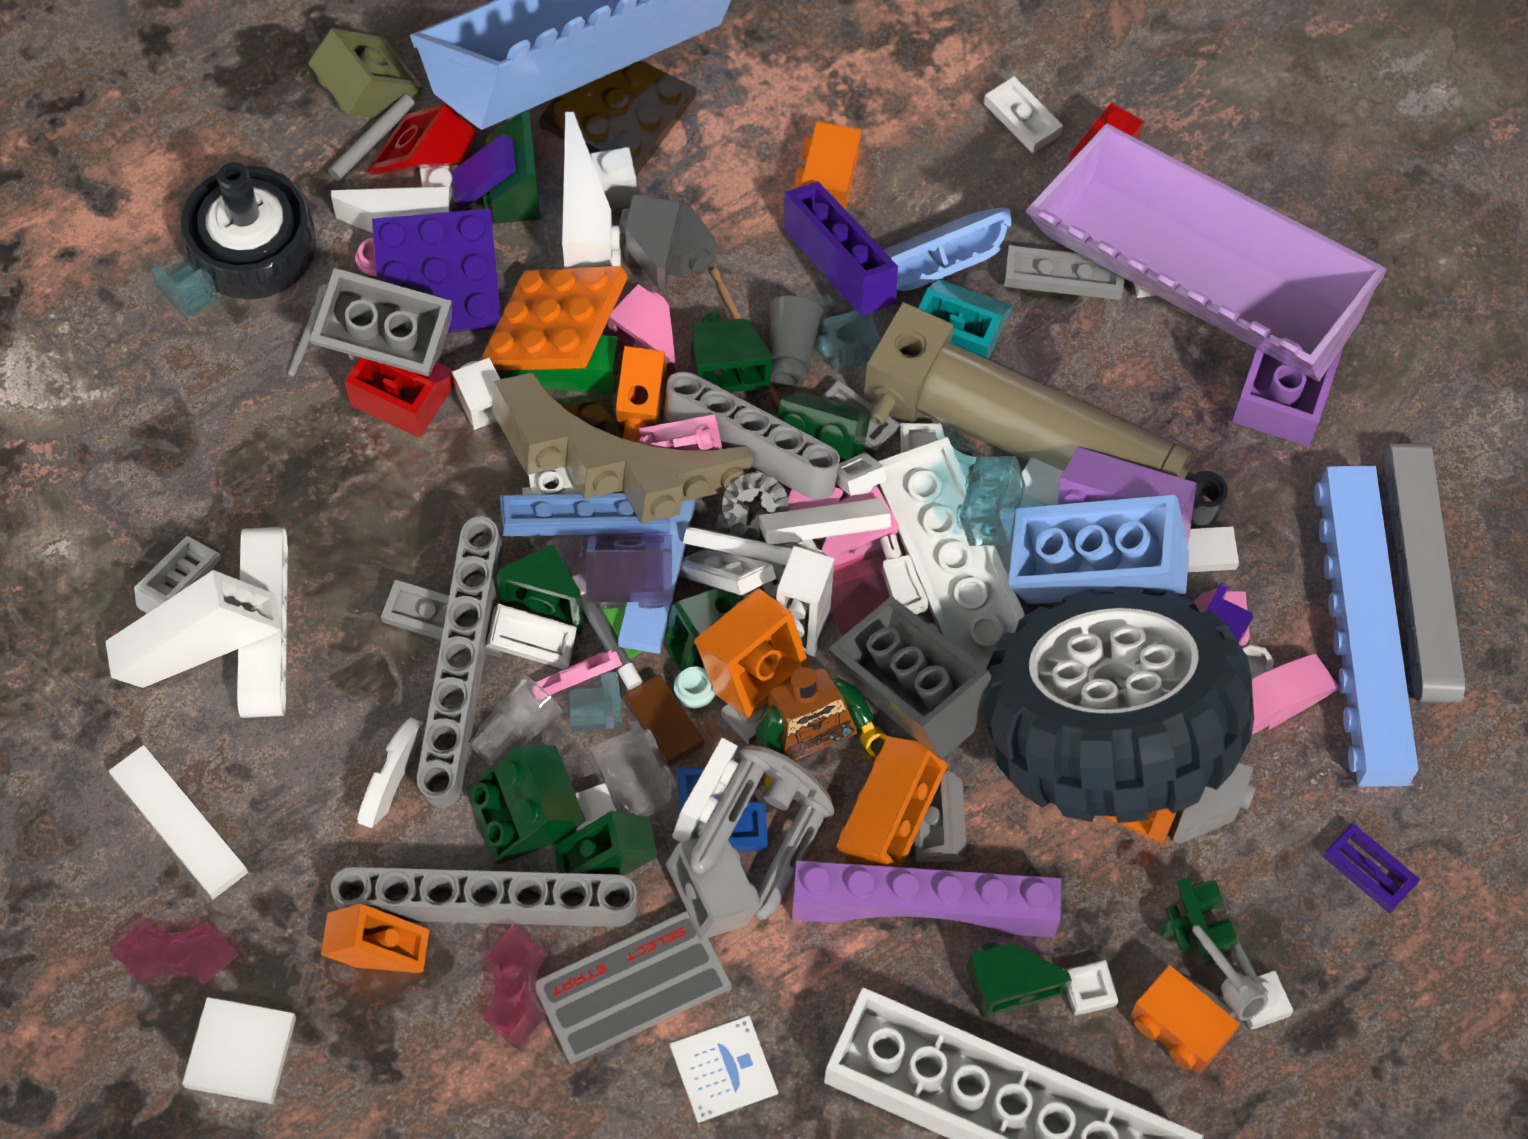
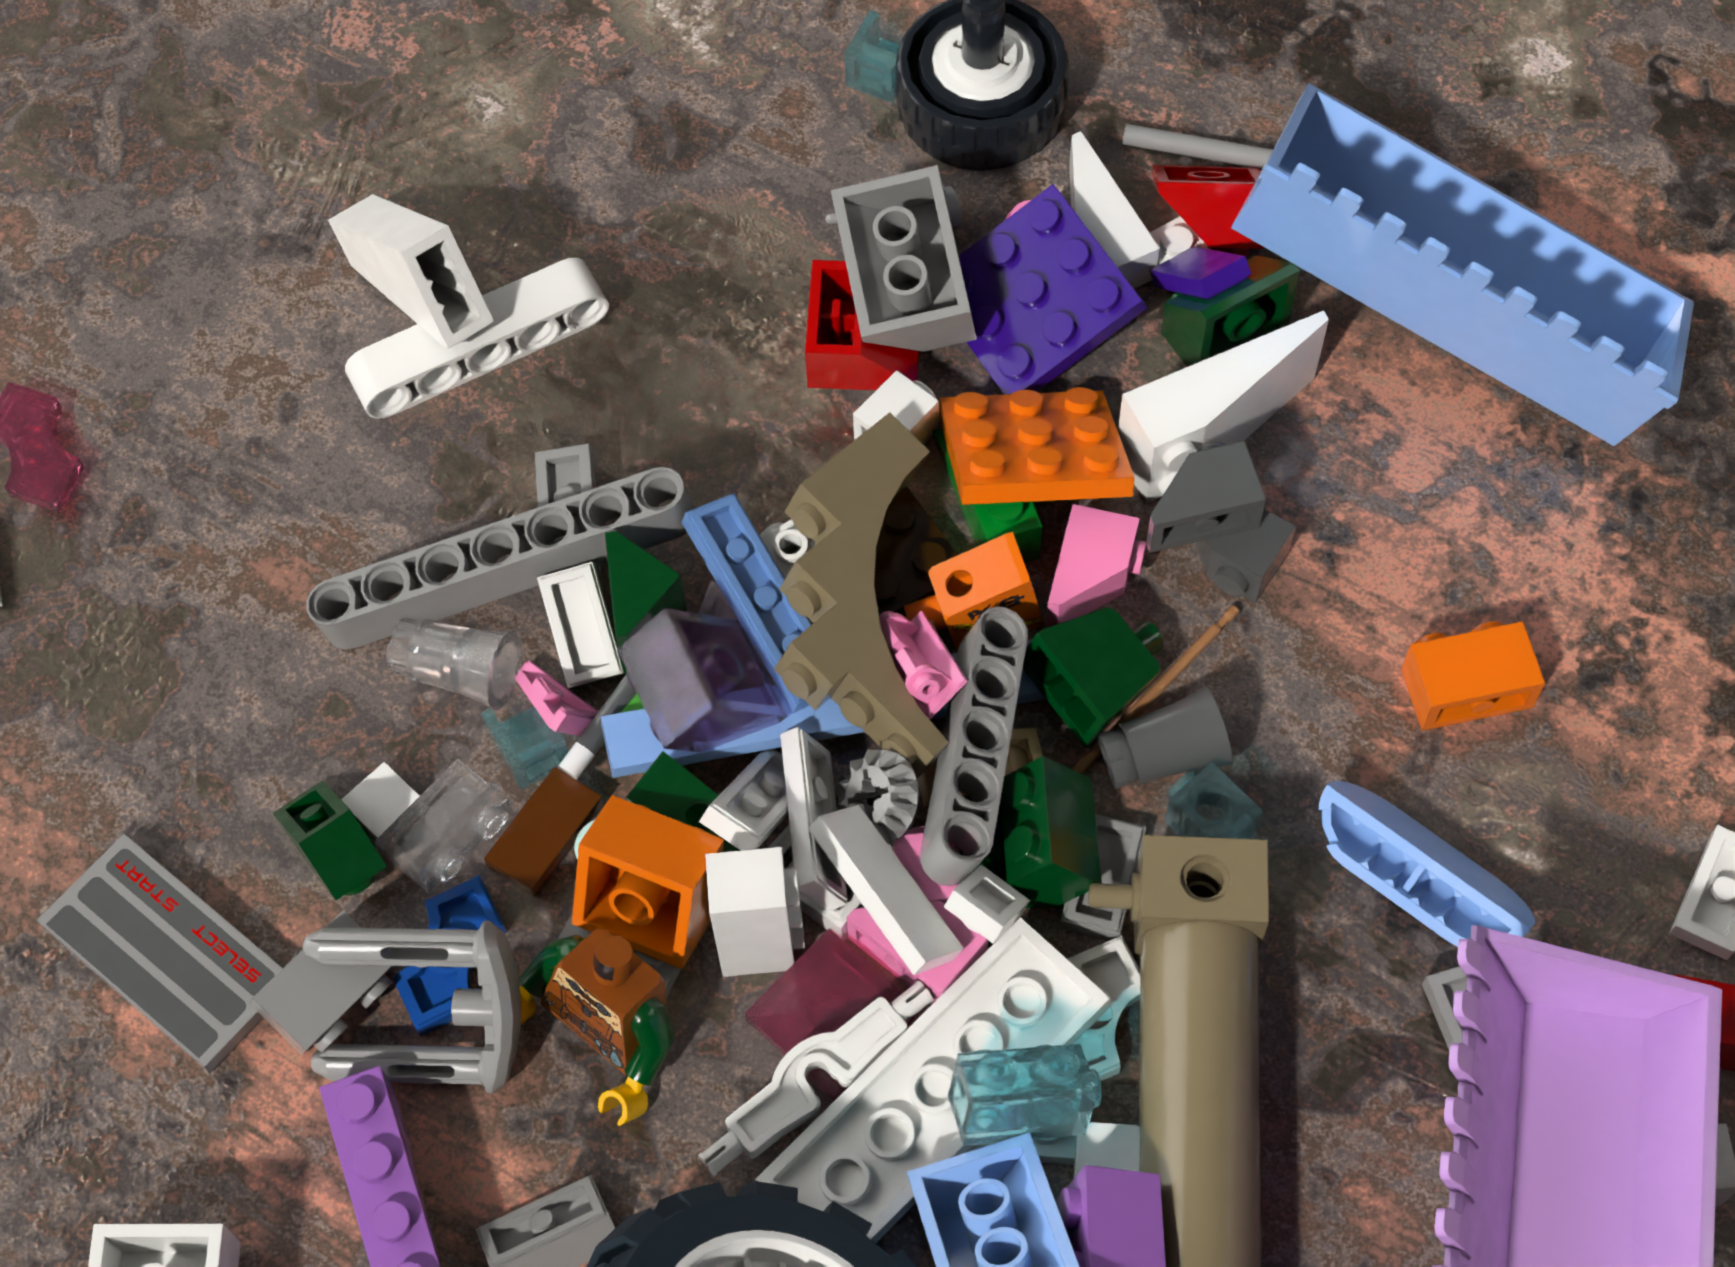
camera: 70 degrees right, 0 degrees up
white tile [109,745,248,899] -> none
white slope [134,536,221,613] -> none
olive slope [308,28,423,118] -> none
orange slope [321,903,430,973] -> none
light grey beam [331,867,638,927] -> none
white tile [357,717,424,828] -> none
dark green slope [466,744,586,864] -> none
clear pink tile [484,924,548,1049] -> none
dark brown plate [539,60,696,177] -> none
white brick [591,147,637,210] -> none
white sticker [670,1016,779,1123] -> none
white plate [672,738,739,842] -> none
dark purple brick [784,181,898,316] -> none
dark grey slope [828,596,992,760] -> none
orange brick [836,736,948,868] -> none
teal slope [918,279,1012,359] -> none

